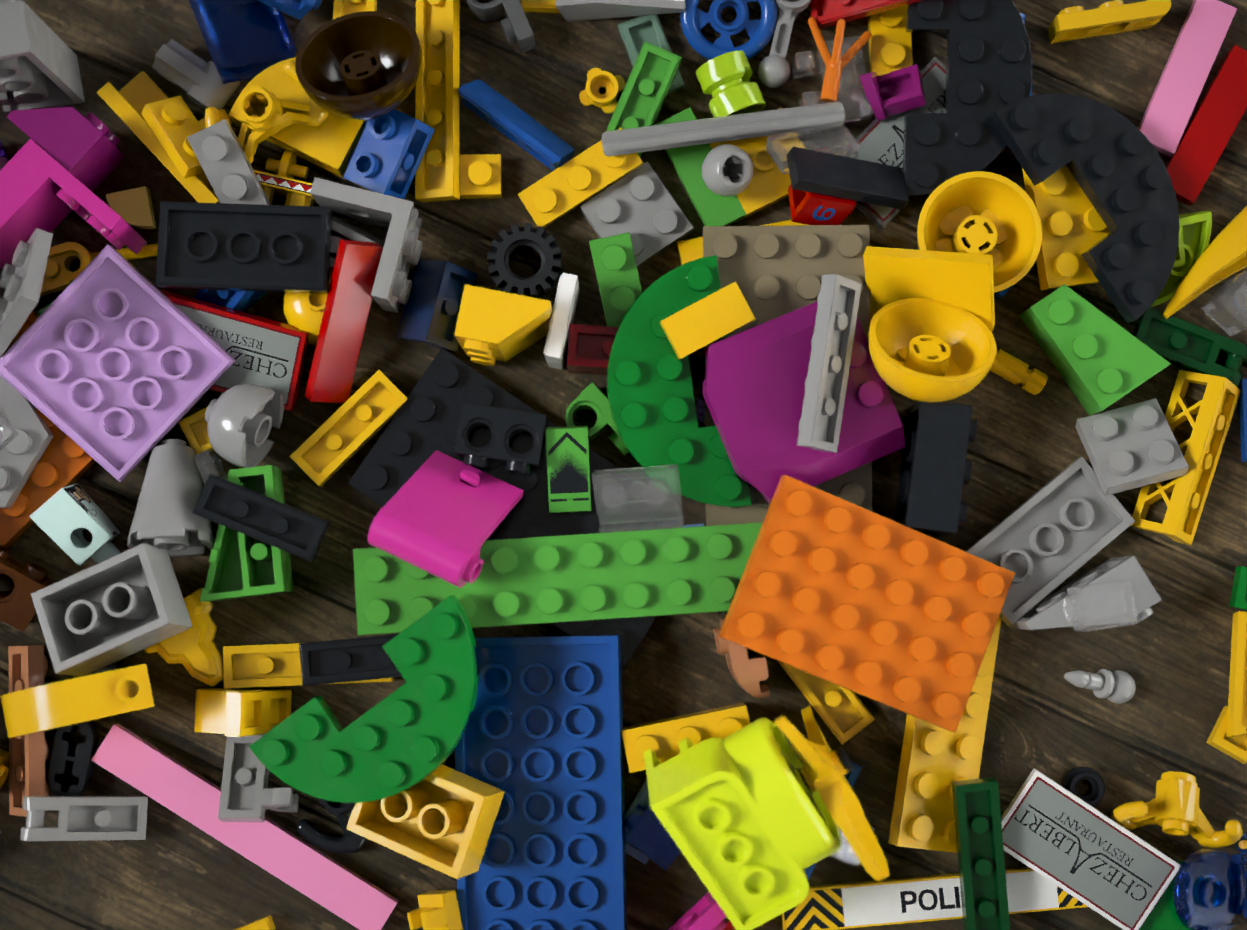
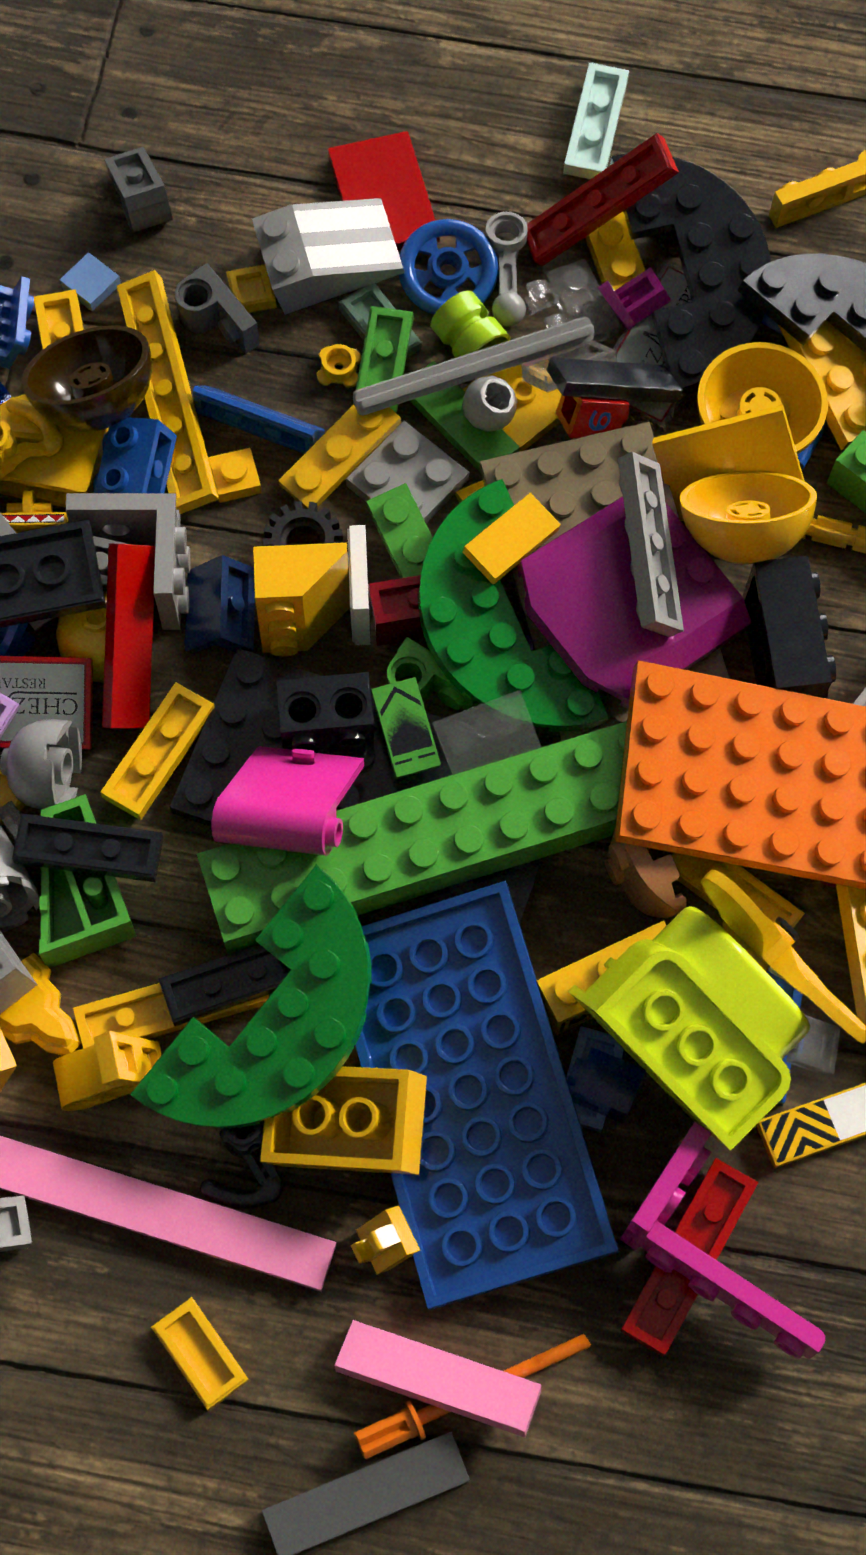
camera: 15 degrees left, 15 degrees down
light grey plate [218,735,299,822] -> none
orange plant [808,17,872,103] -> none

